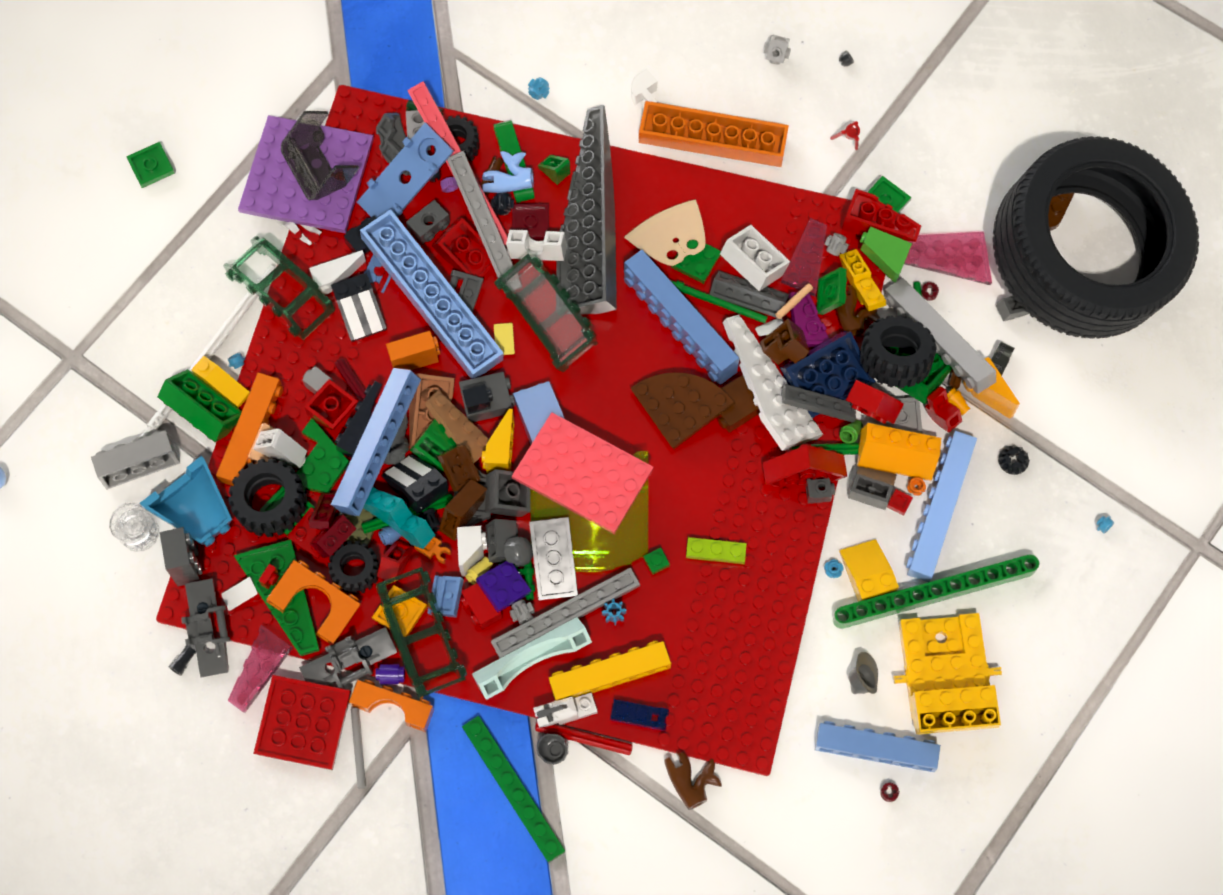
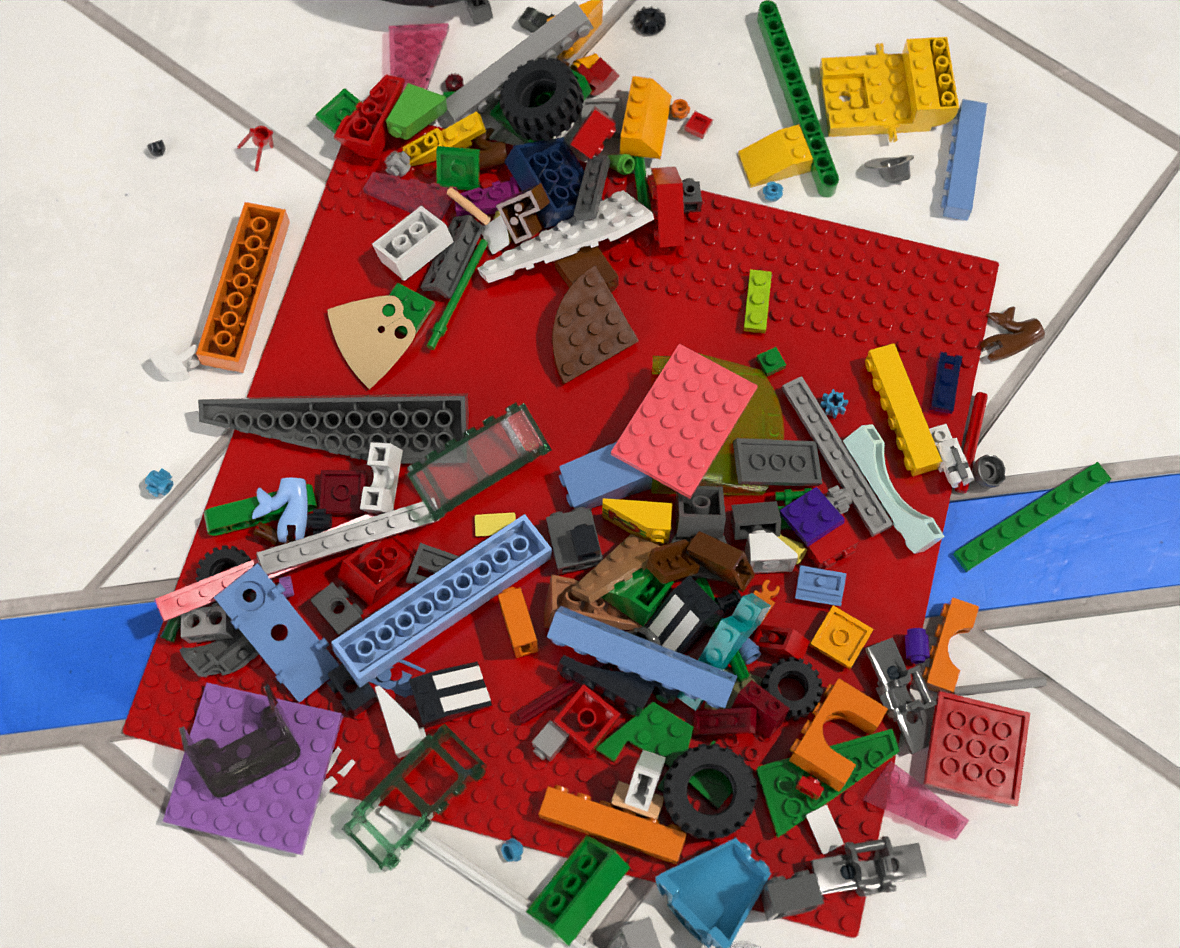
camera: 90 degrees left, 0 degrees up
black pin [168,645,196,676] -> none
yellow slope [191,356,250,408] -> none
clear green windscreen [376,567,467,699] -> none
dark grey hair [504,537,533,567] -> none
green slope [538,155,570,185] -> none
medium blue brick [624,250,739,385] -> none
light grey brick [764,35,791,64] -> none
dark grey slope [848,467,897,510] -> none
dark red bush [880,782,900,802] -> none
light blue brick [906,431,977,582] -> none

